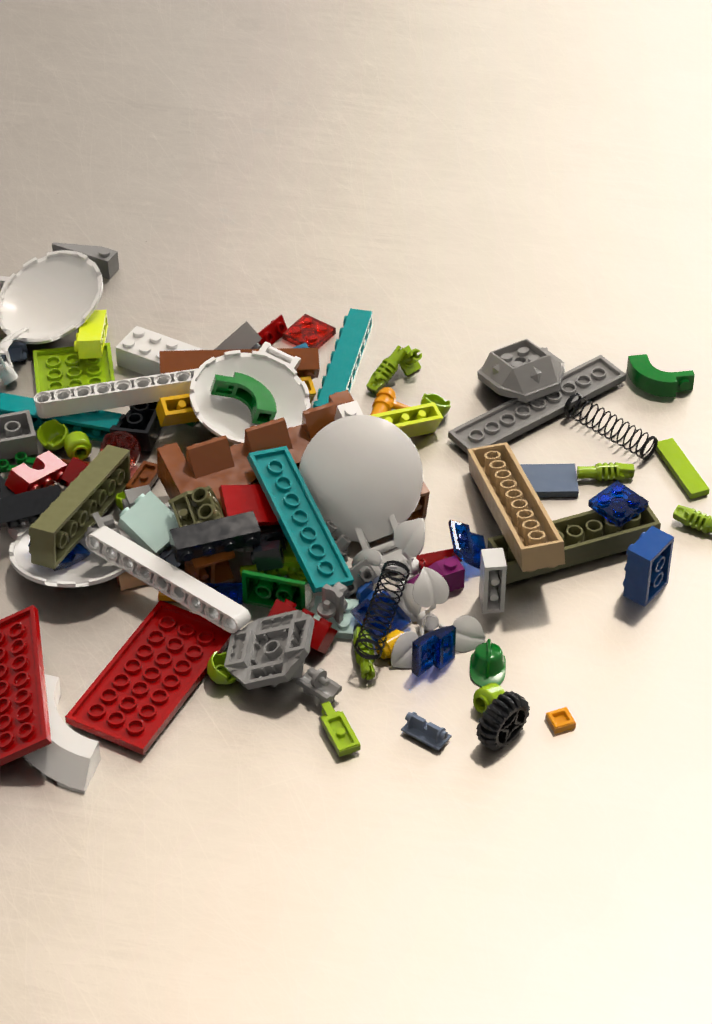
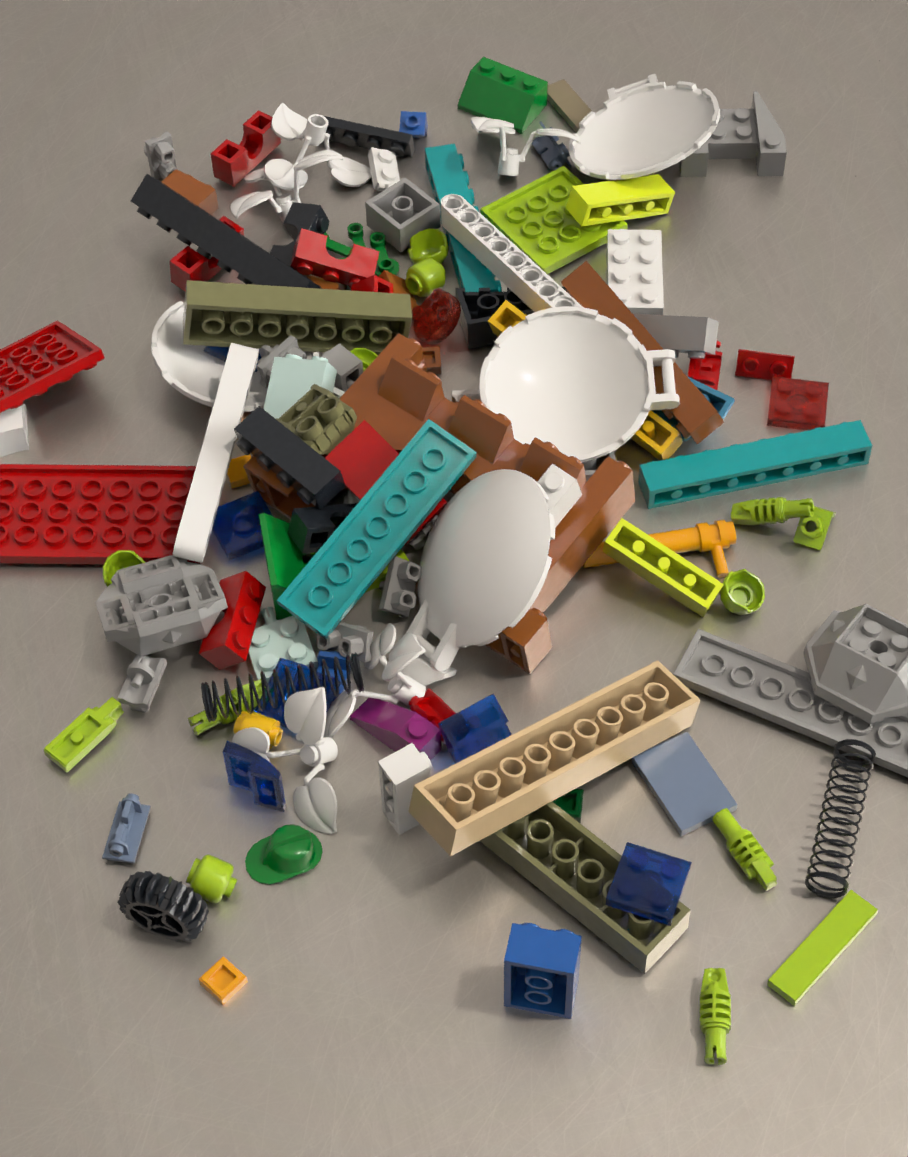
camera: 65 degrees right, 10 degrees up
green arch [210,372,277,424] -> none
light grey hips [317,582,348,624] -> none

